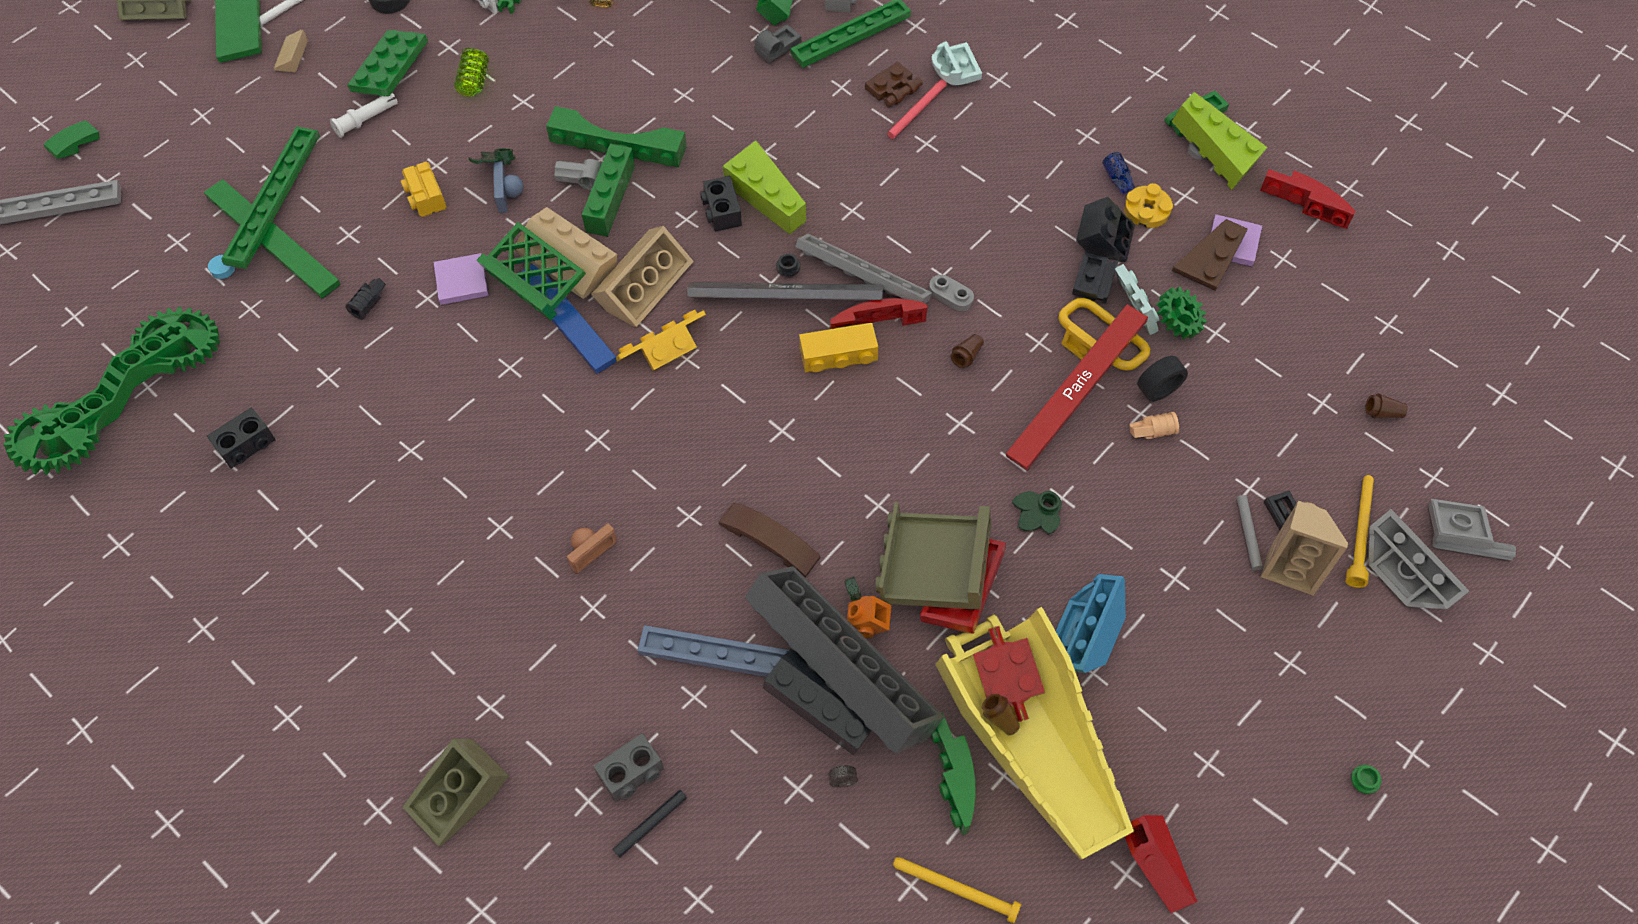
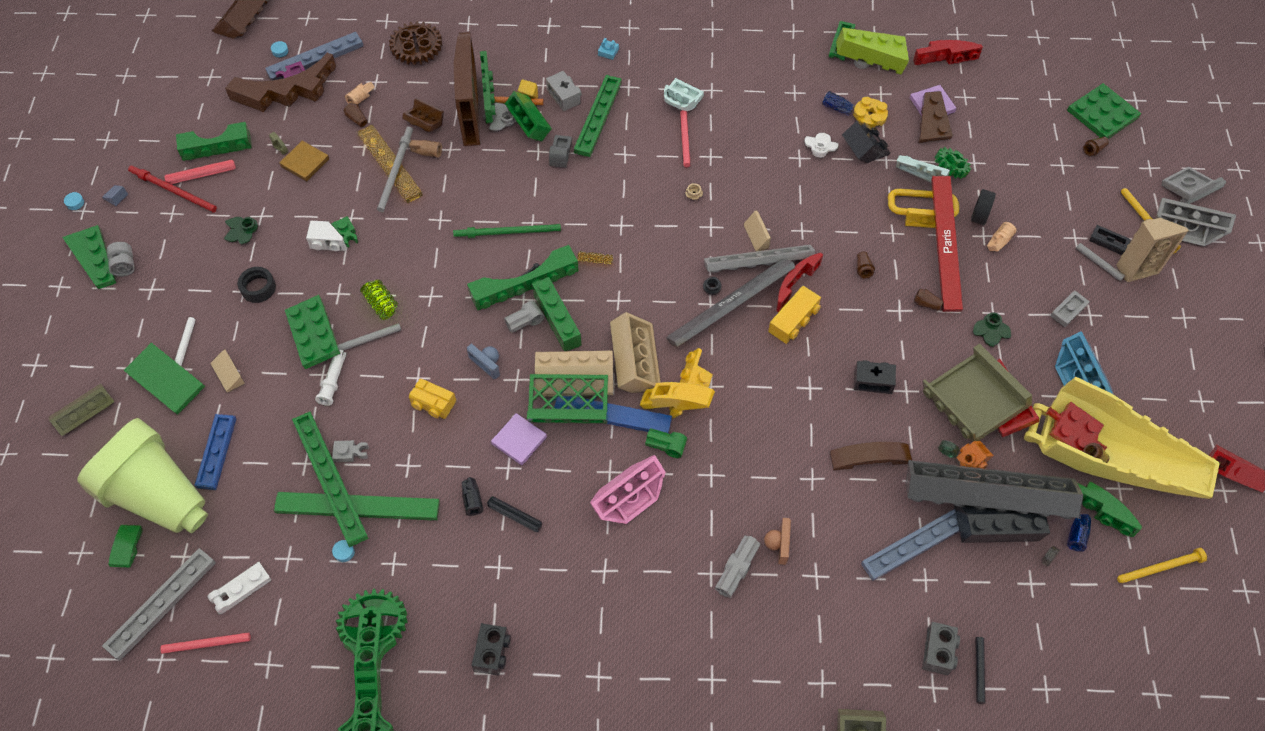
camera: 40 degrees left, 0 degrees up
dark green plate [468,148,516,165] -> none
black brick [700,176,742,232] -> none
lime wedge [723,140,806,234] -> none
reddish brown plate [865,61,923,107] -> none
light grey plate [929,275,974,311] -> none
black plate [1072,252,1119,303] -> none
none -> yellowish green cone [77,418,208,533]
none -> coral bar [161,632,251,654]
none -> blue tile [194,414,236,490]
none -> white plate [207,562,272,614]
none -> light grey plate [332,440,369,462]
none -> light grey bar [338,323,401,351]
none -> green bar [453,224,561,238]
none -> black axle [487,496,543,532]
none -> clear yellow axle [578,251,613,264]
none -> bright pink wedge [590,455,666,524]
none -> yellow slope [640,382,715,411]
none -> green piece [645,428,688,458]
none -> tan plate [685,183,703,200]
none -> light grey piece [715,535,760,598]
none -> tan slope [744,211,771,251]
none -> white plate [805,133,838,157]
none -> black brick [853,360,896,394]
none -> reddish brown cone [913,288,943,311]
none -> light grey plate [1050,290,1090,327]
none -> green plate [1067,83,1141,139]
none -> clear blue hinge [1067,514,1091,552]

